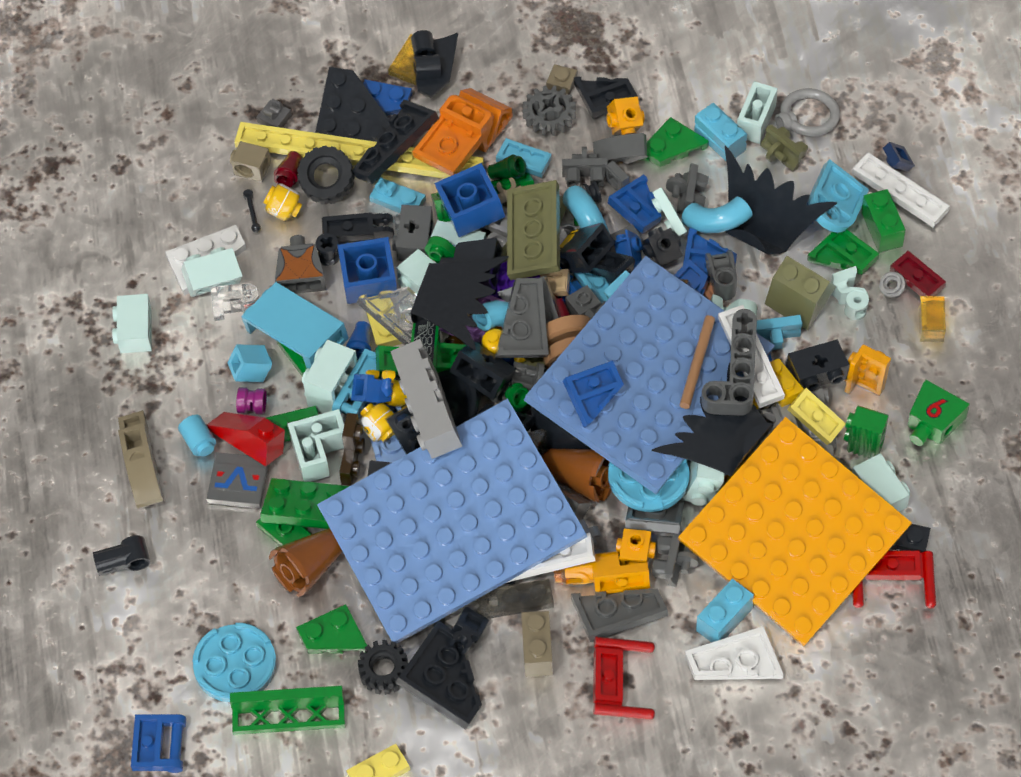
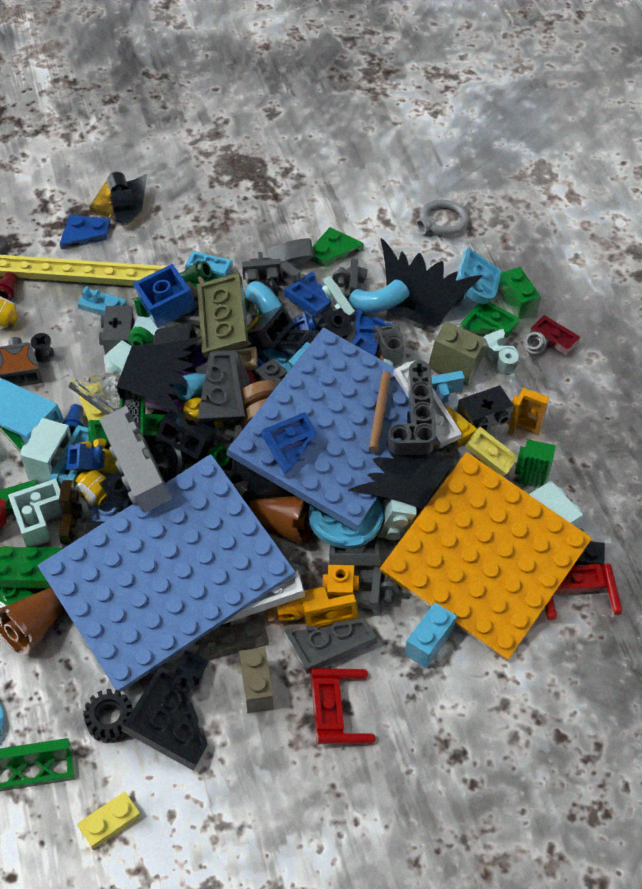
camera: 10 degrees left, 5 degrees down
green wing [296,604,367,654] -> none
black tyre [297,146,355,205] -> none
black plate [315,67,390,142] -> none
black hinge [322,212,394,242] -> none
blue brick [337,237,398,304] -> none
black wing [352,99,439,184] -> none
orange piece [412,88,513,176] -> none
dark grey gear [522,85,576,136] -> none
dark tan plate [546,64,577,95] -> none
black wing [574,77,638,119] -> none
light orange brick [606,97,645,135] -> none
white wing [685,626,784,680] -> none
medium azure brick [694,103,747,161] -> none
light aqua brick [737,81,778,144] -> none
olive hips [760,124,808,171] -> none
white plate [852,153,950,228] -> none
dark blue plate [883,142,915,172] -> none
green torso [907,380,970,446] -> none
clear yellow piece [919,296,946,342] -> none

